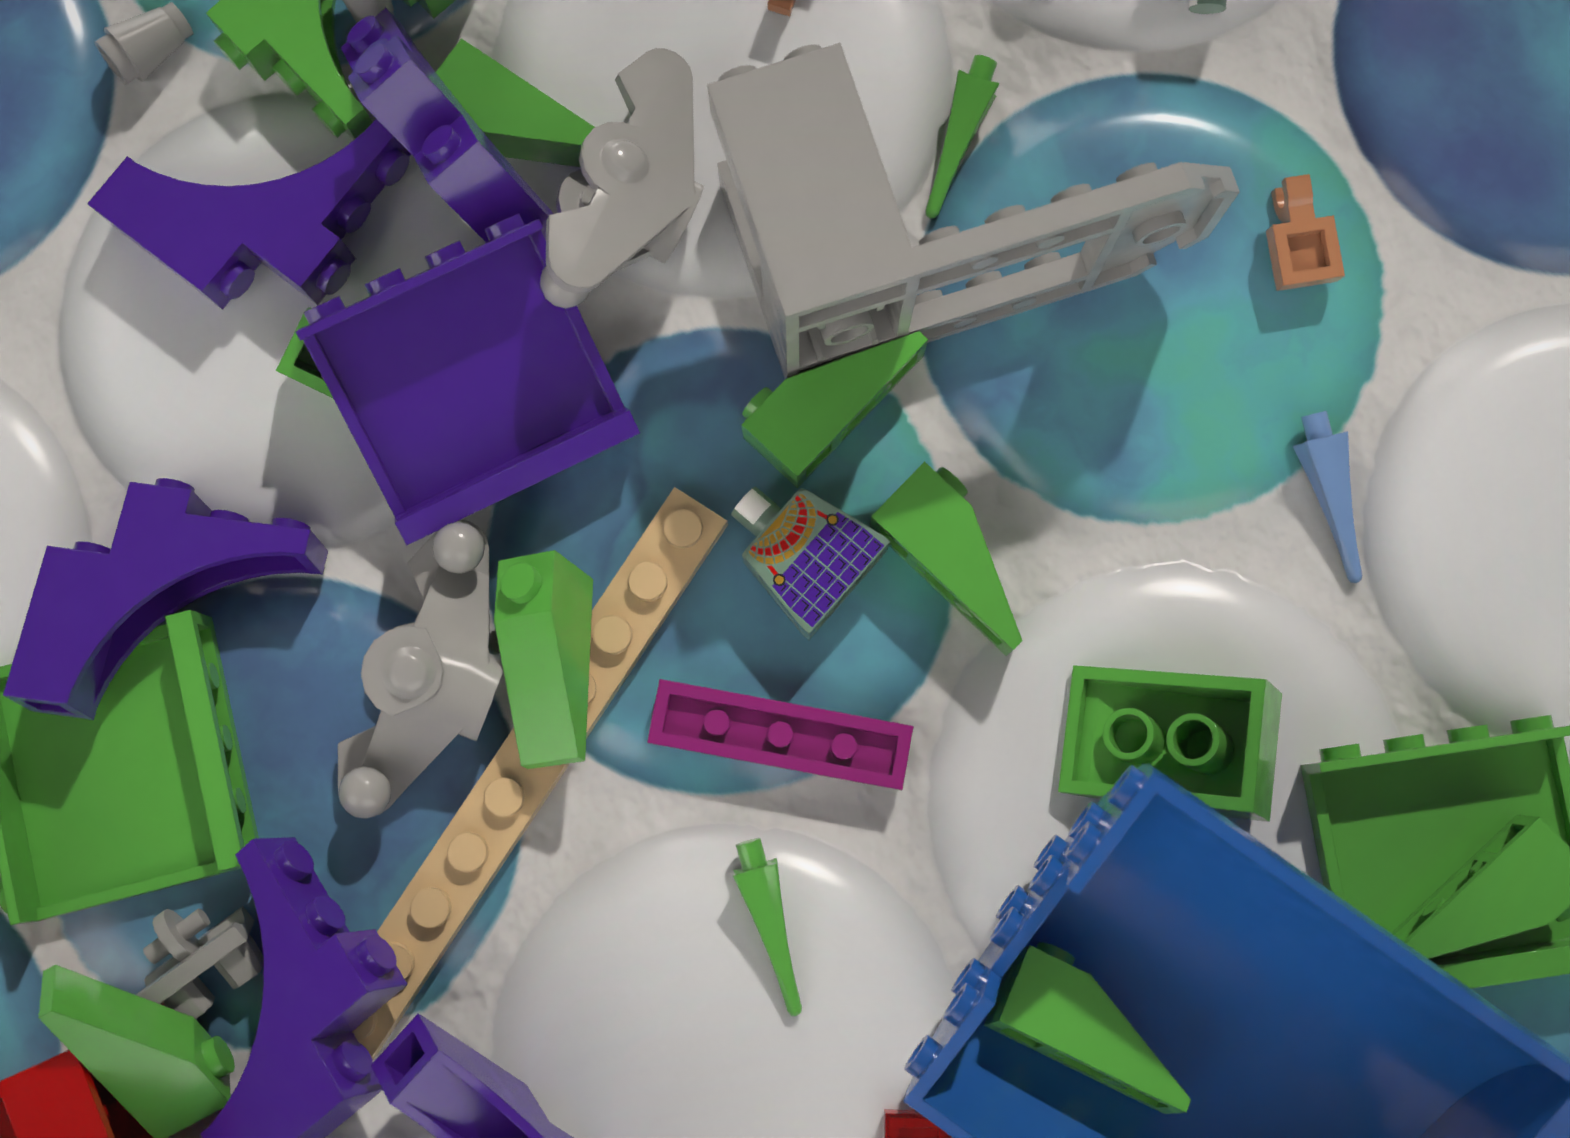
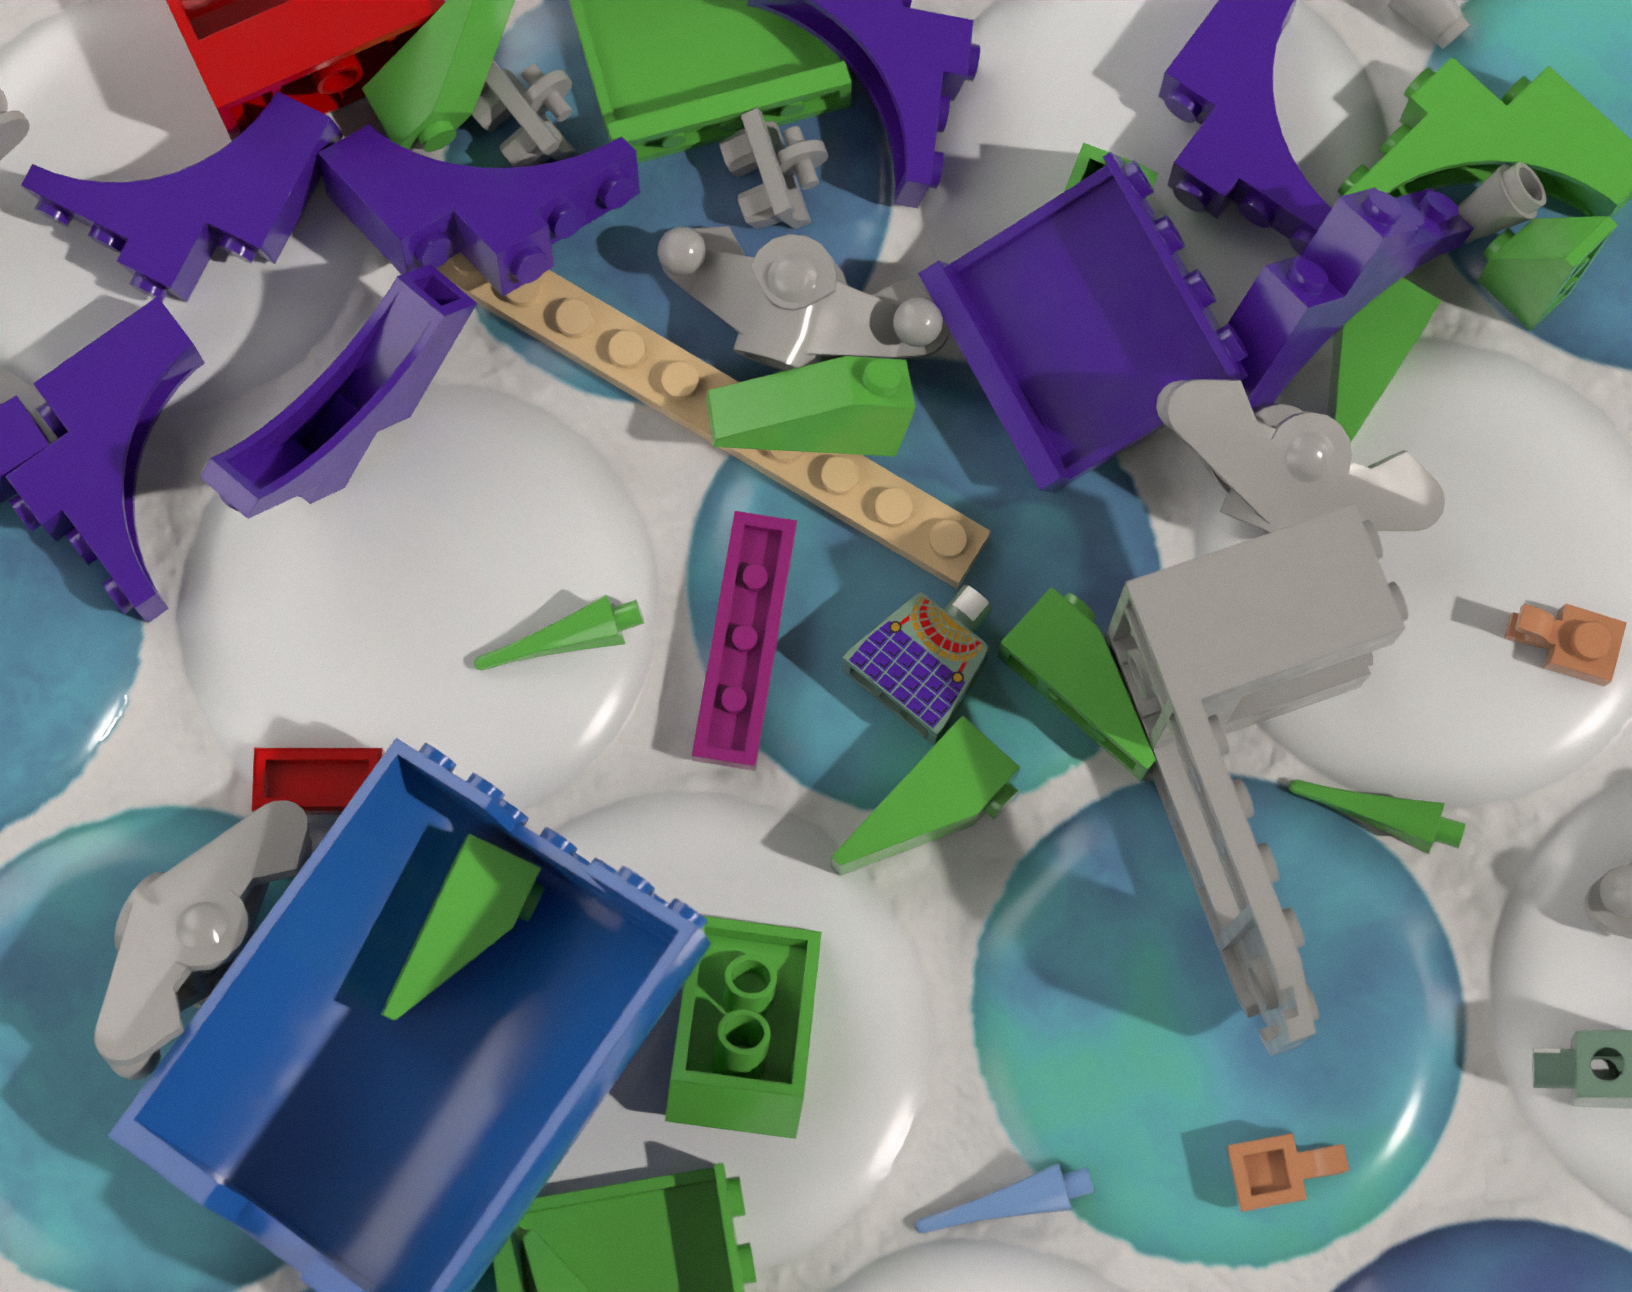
camera: 85 degrees right, 5 degrees down
none -> light grey hips [719,108,828,230]

